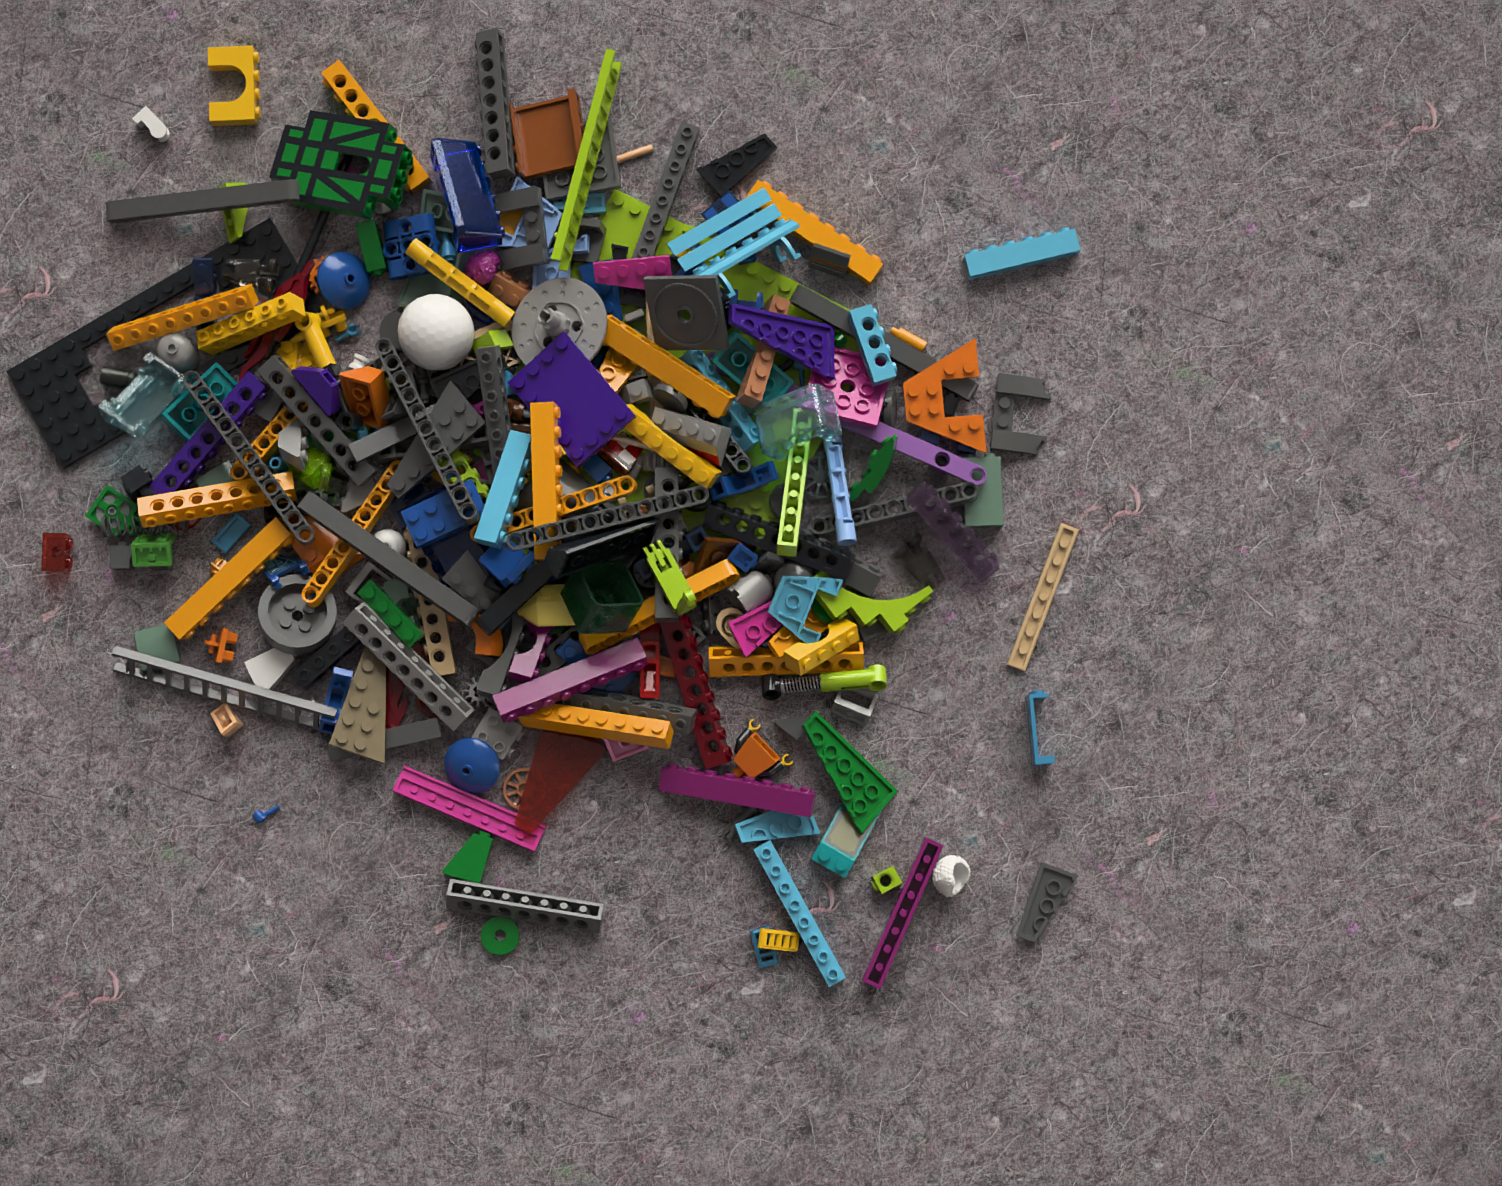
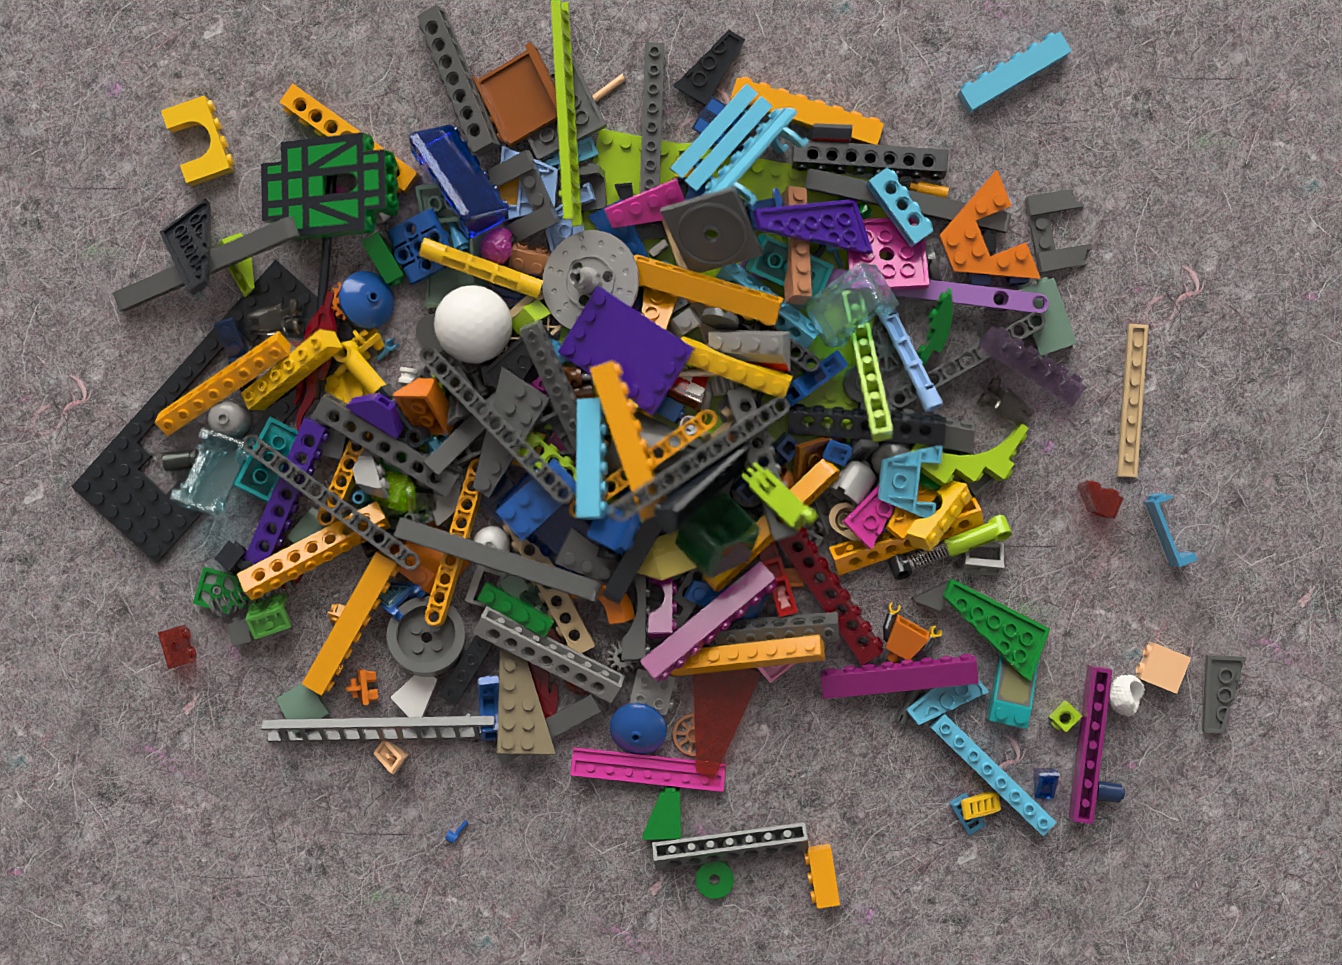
camera: 15 degrees left, 5 degrees up
white leg [132,106,170,142] -> none
dark azure tile [211,513,252,554] -> none
none -> black wing [160,198,210,296]
none -> black brick [791,140,948,180]
none -> light orange brick [804,844,840,909]
none -> clear blue slope [1034,768,1059,798]
none -> clear red slope [1077,480,1124,519]
none -> dark blue brick [1096,781,1125,803]
none -> light nougat piece [1135,641,1191,694]

